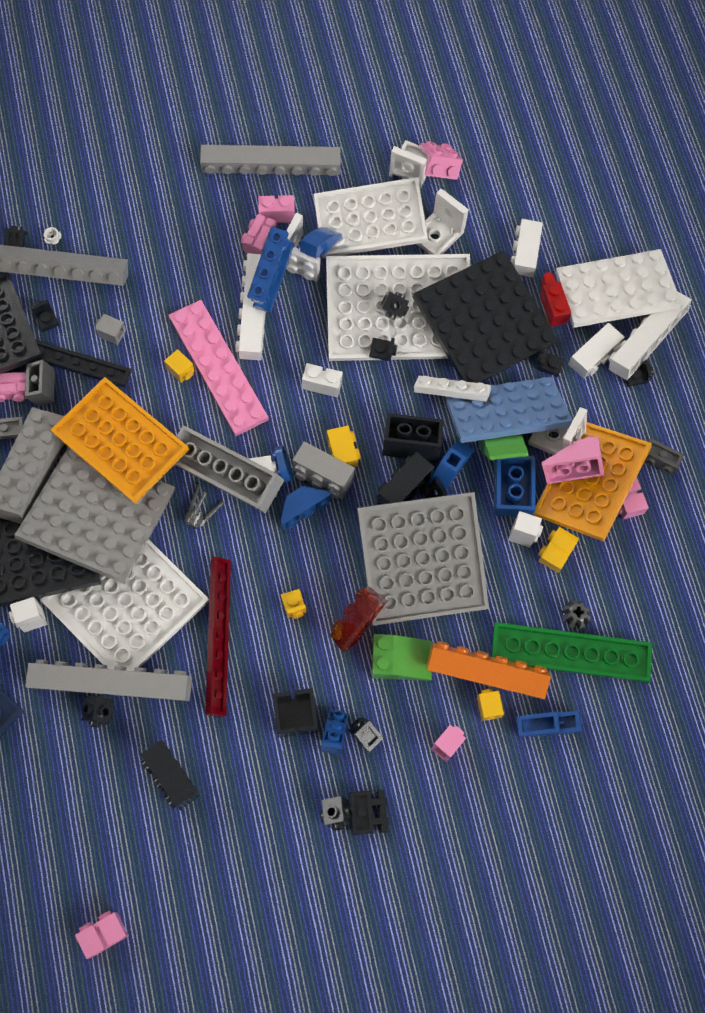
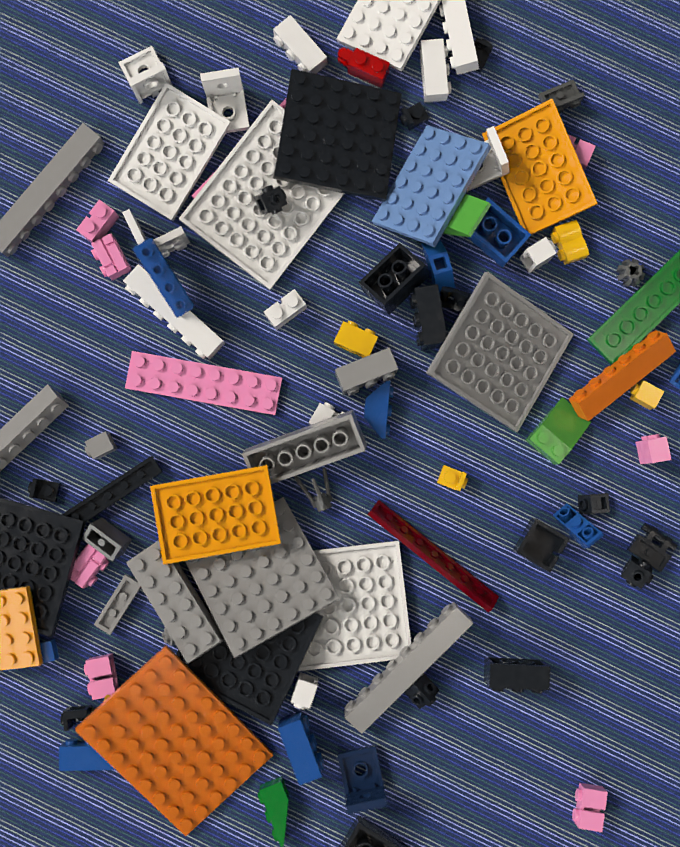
camera: 50 degrees left, 15 degrees up
yellow brick [164,349,195,383] -> none
blue plate [273,445,293,483] -> none
blue slope [300,227,342,259] -> none
clear red slope [330,586,388,652] -> none
black bracket [369,338,398,361] -> none
white plate [414,376,491,402] -> none
bright pink bracket [420,141,463,180] -> none
bright pink slope [542,436,604,484] -> none

